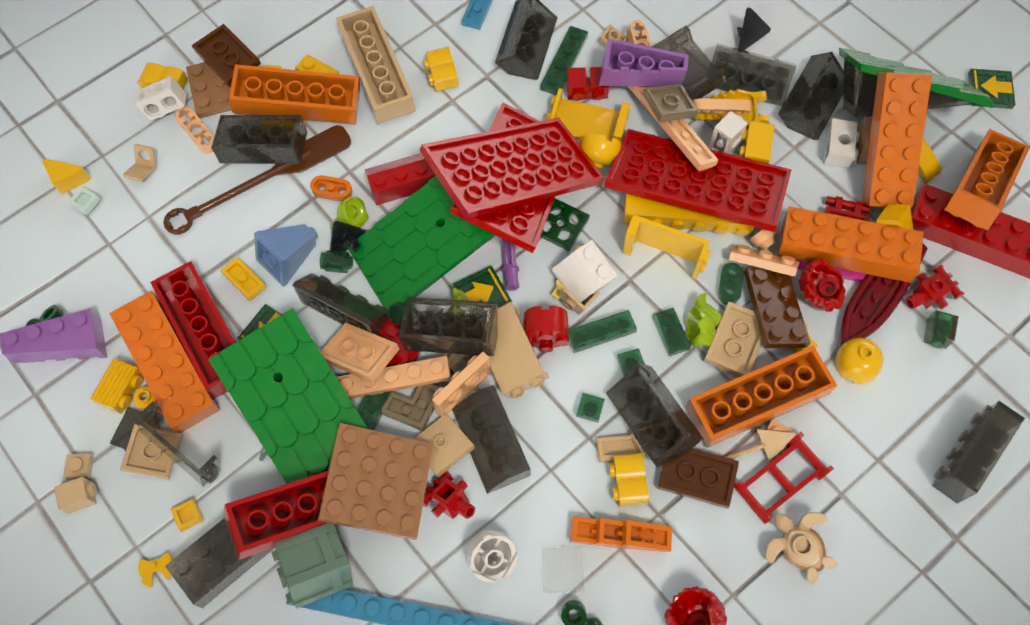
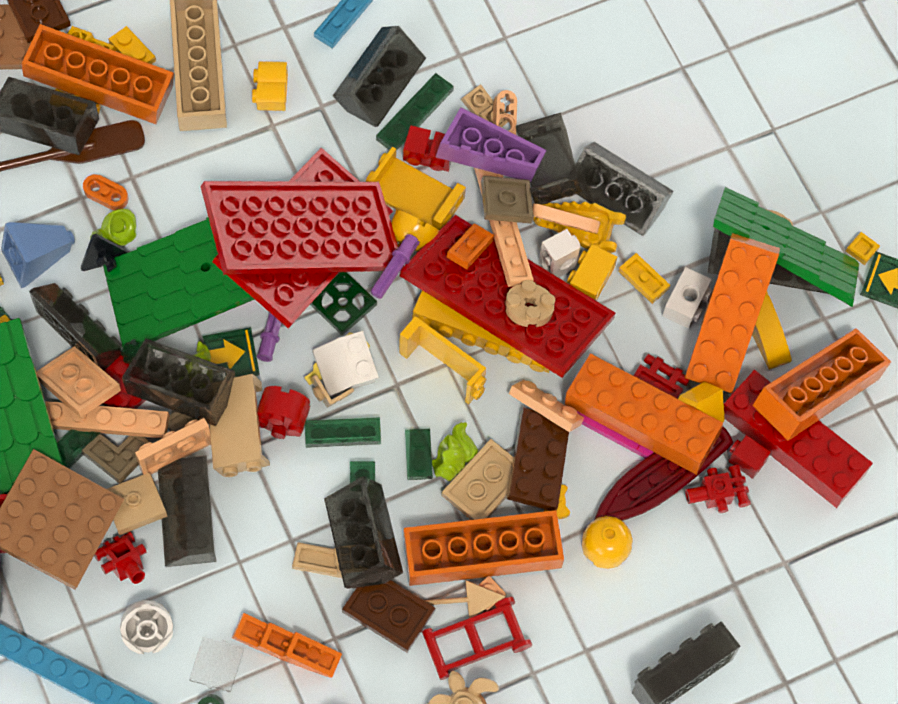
camera: 10 degrees right, 0 degrees up
clear green brick [320,250,353,273] -> none
red slope [365,153,436,206] -> none
clear green plate [576,393,605,423] -> none
yellow brick [609,453,649,507] -> none
clear green plate [718,262,744,305] -> none
black piece [737,7,771,52] -> none
light nougat piece [749,228,780,250] -> none
clear smoke slope [778,52,850,140] -> none
red hair [798,258,846,312] -> none
clear green brick [923,310,959,349] -> none
none -> medium lavender axle [371,234,420,299]
none -> orange plate [447,223,494,269]
none -> tan plate [505,280,555,327]
none -> yellow plate [618,253,670,304]
none -> red brick [729,435,771,479]
none -> yellow tile [845,232,880,265]

